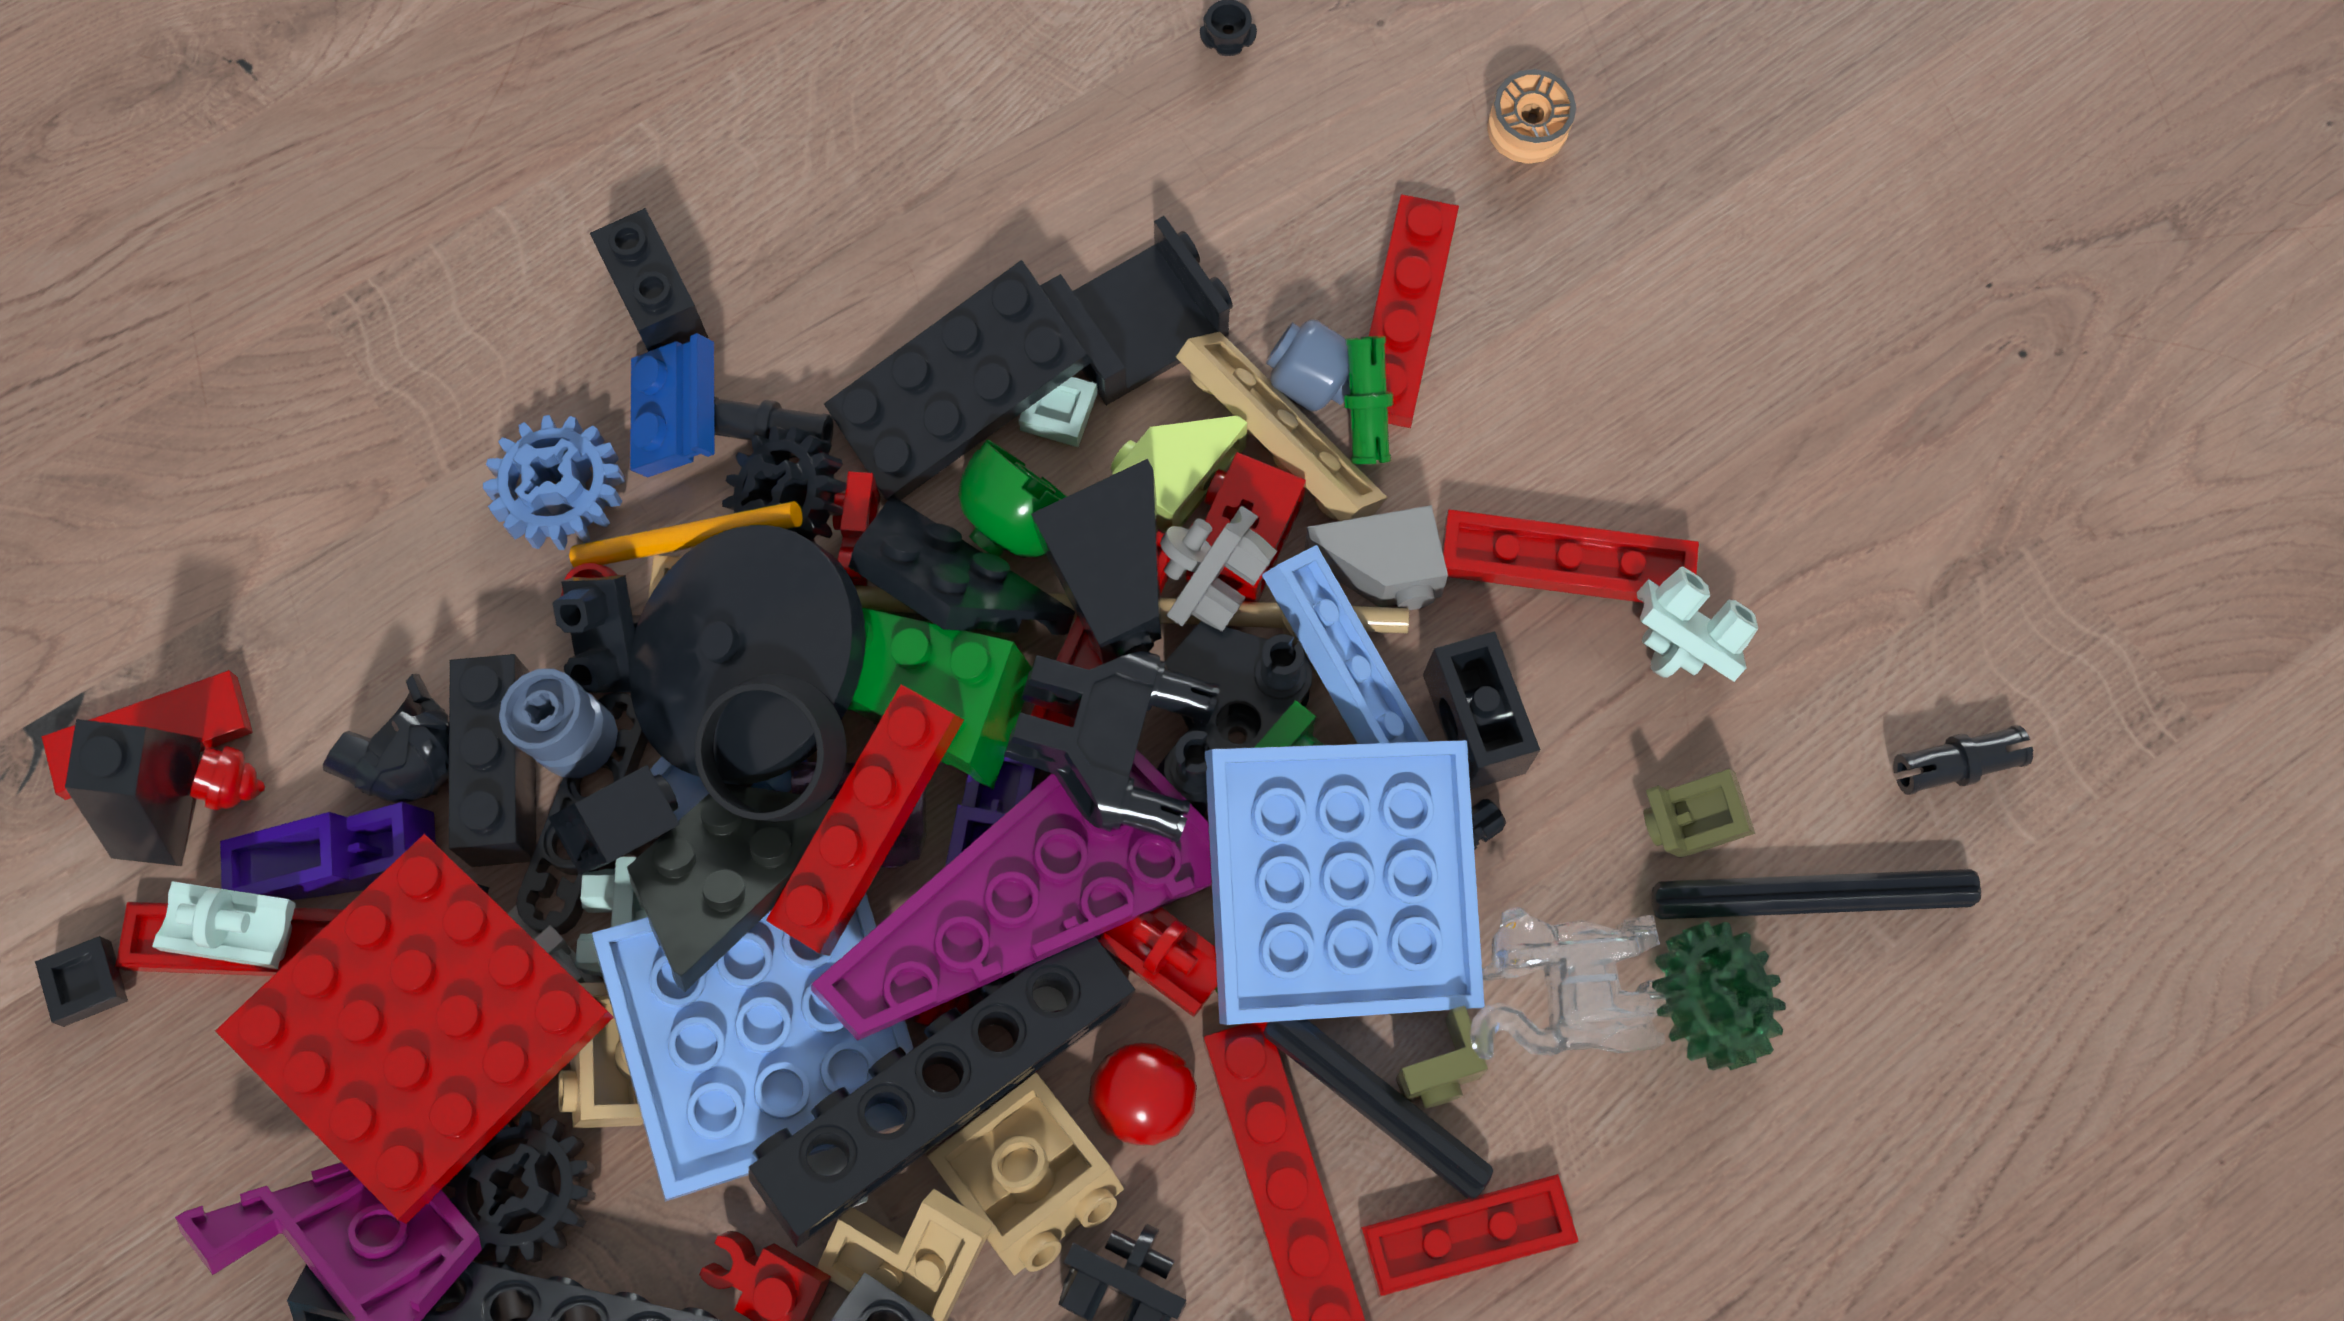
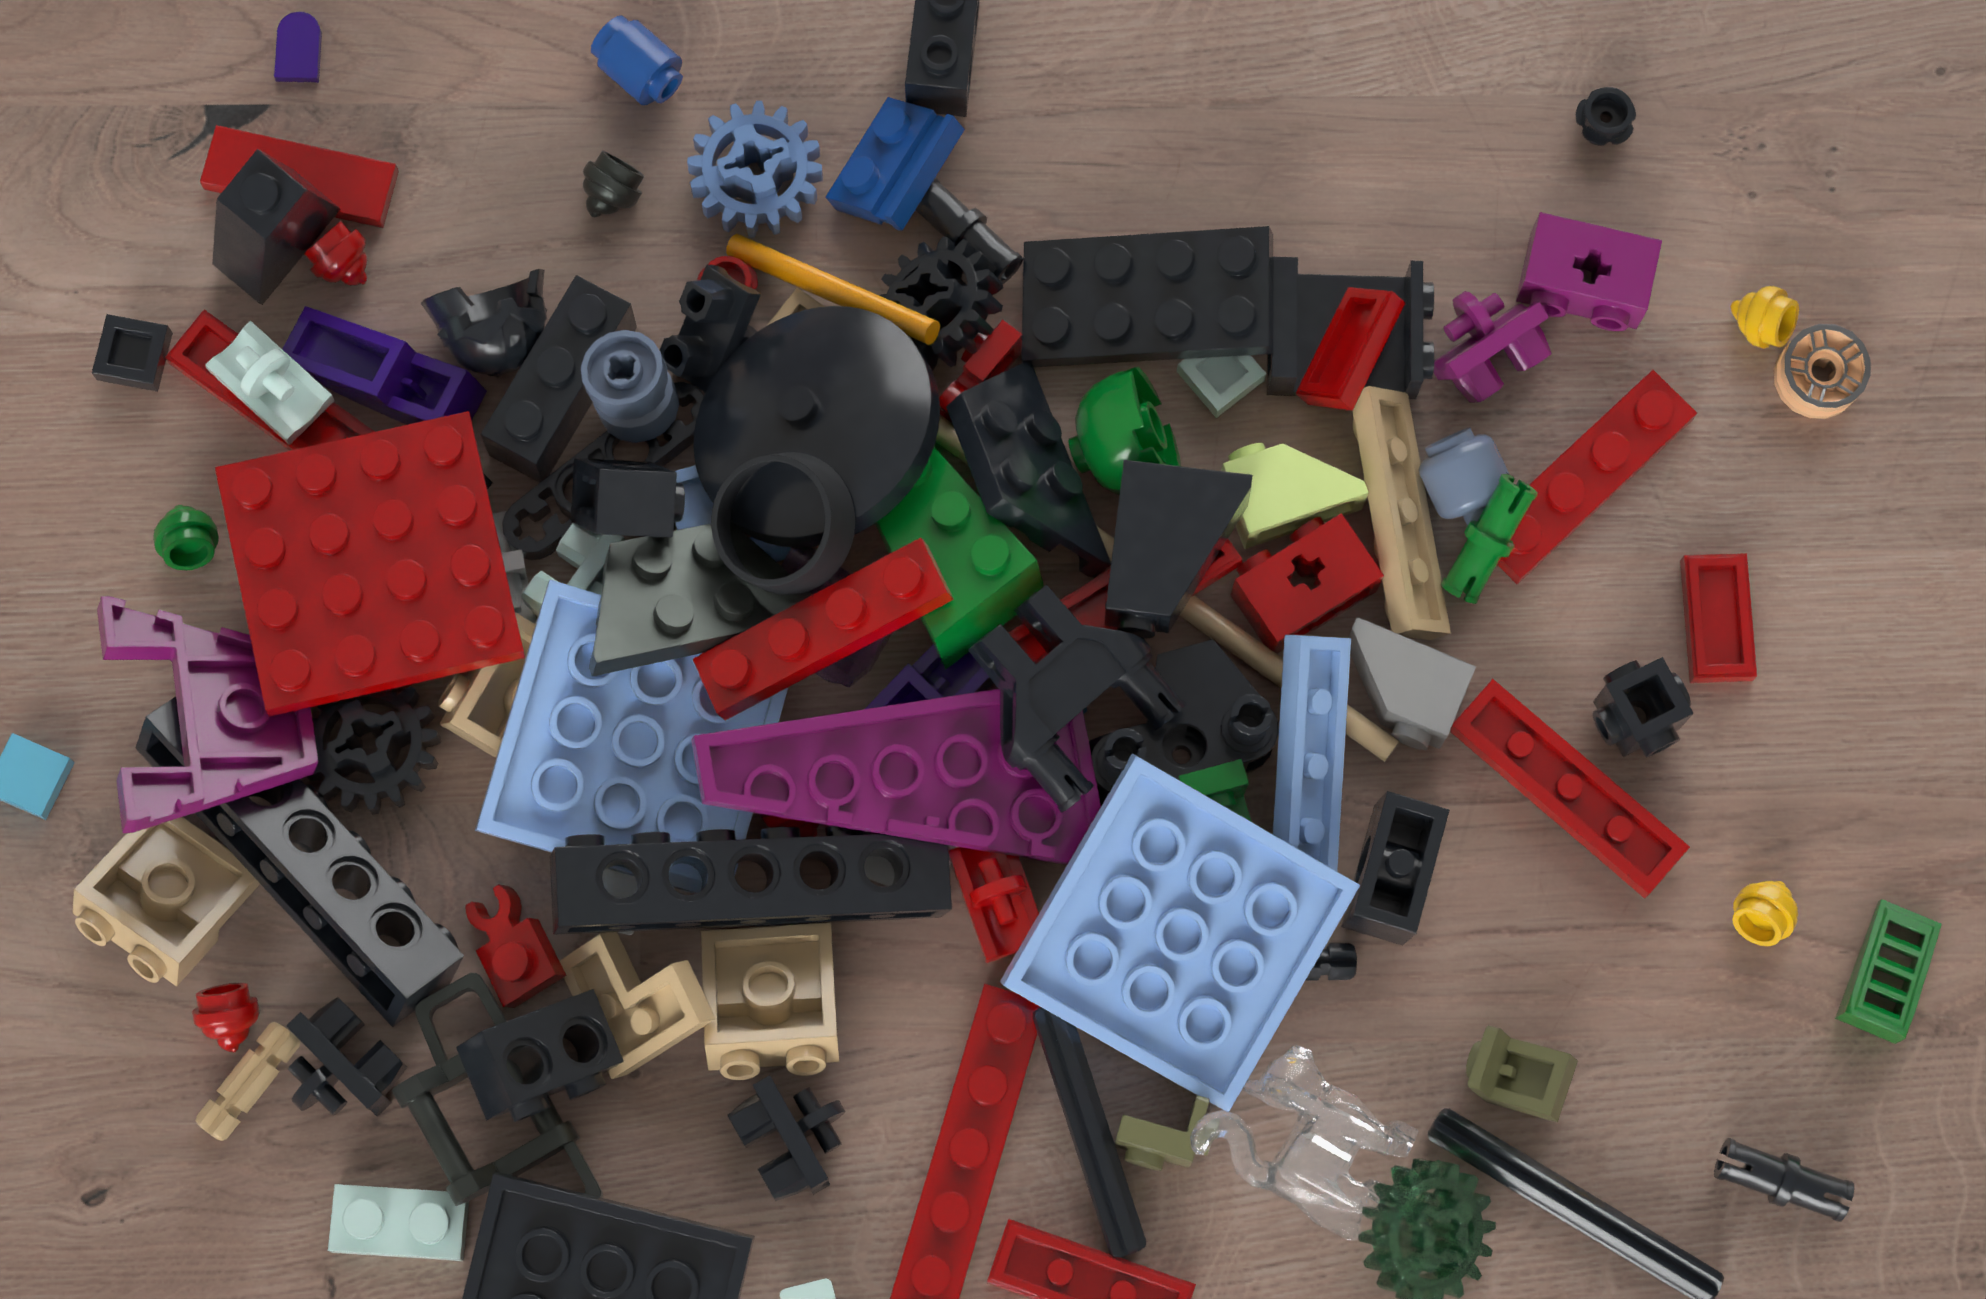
camera: 30 degrees right, 5 degrees up
red hair [1088,1042,1197,1146] -> none
light grey hips [1160,506,1277,631] -> none
light aqua hips [1637,567,1758,682] -> none
none -> green plate [153,505,219,571]
none -> dark purple piece [274,12,322,83]
none -> pearl dark grey plate [583,151,645,218]
none -> blue brick [591,15,683,105]
none -> red tile [1296,287,1405,411]
none -> magenta hips [1433,291,1552,403]
none -> magenta brick [1516,212,1662,331]
none -> black brick [1593,657,1694,758]
none -> red tile [1680,553,1757,683]
none -> yellow plate [1730,285,1799,349]
none -> yellow plate [1732,881,1798,946]
none -> green slope [1835,899,1942,1044]

